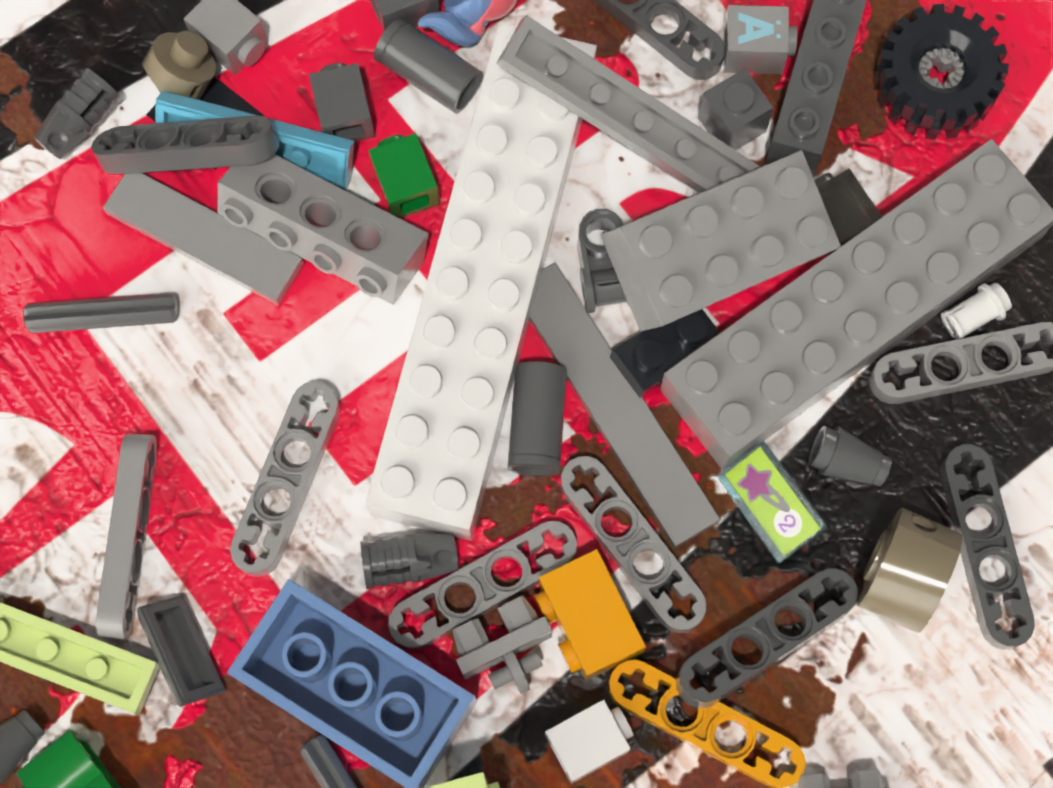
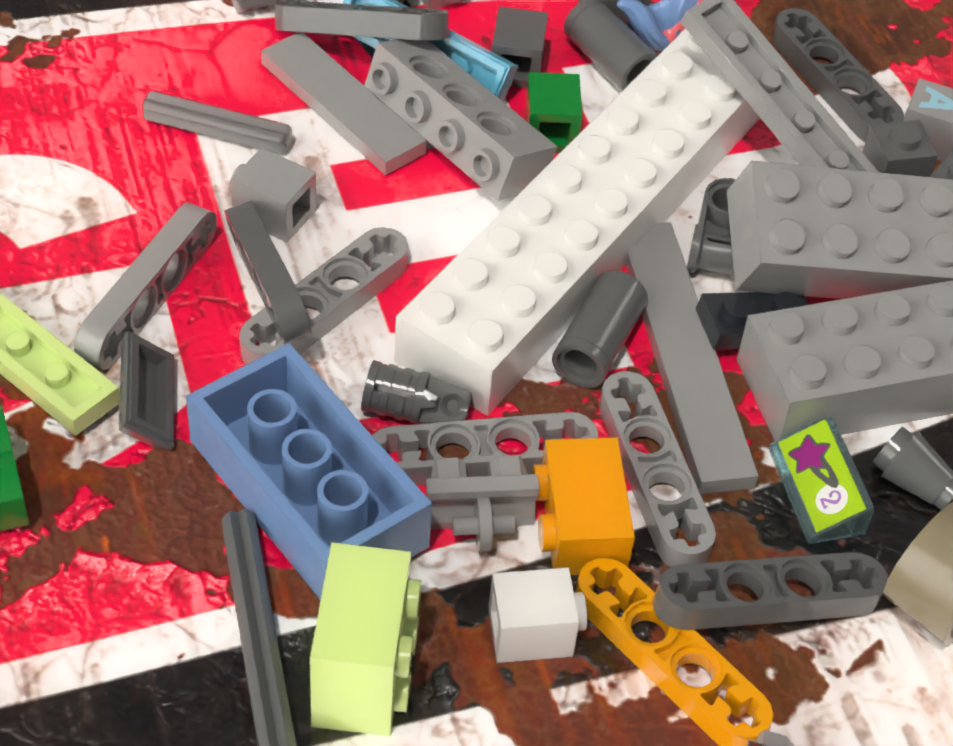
camera: 15 degrees right, 25 degrees down
none -> dark grey beam [224,201,312,344]
none -> light grey brick [229,147,316,243]

